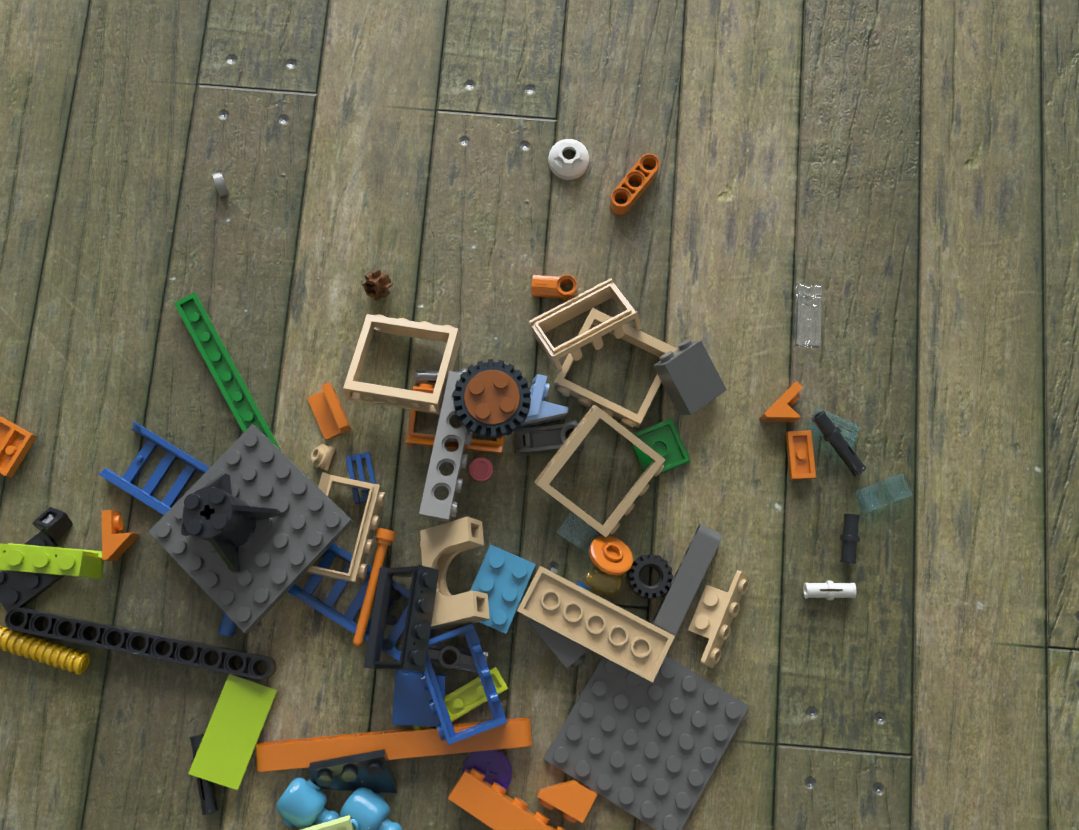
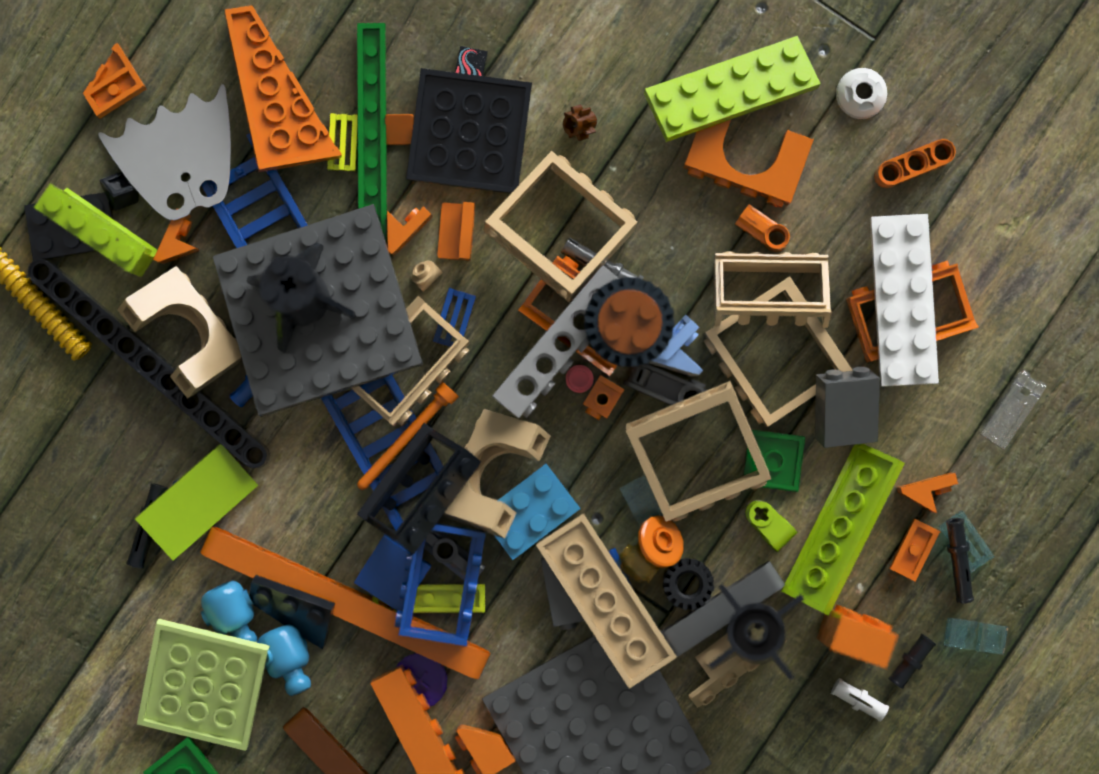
camera: 30 degrees right, 10 degrees up
none -> light grey piece [98,84,231,220]
none -> tan arch [118,266,242,398]
none -> orange wing [224,5,342,172]
none -> neon yellow tile [327,113,358,172]
none -> orange slope [385,114,414,145]
none -> orange slope [387,206,433,256]
none -> black plate [406,68,532,194]
none -> tile [455,46,488,76]
none -> orange brick [583,375,625,420]
none -> lime plate [644,36,821,142]
none -> orange arch [683,120,814,208]
none -> black brick [708,584,804,681]
none -> lime piece [745,500,798,553]
none -> lime plate [781,444,905,616]
none -> orange brick [816,604,898,668]
none -> orange window [846,261,979,363]
none -> white plate [870,214,939,387]

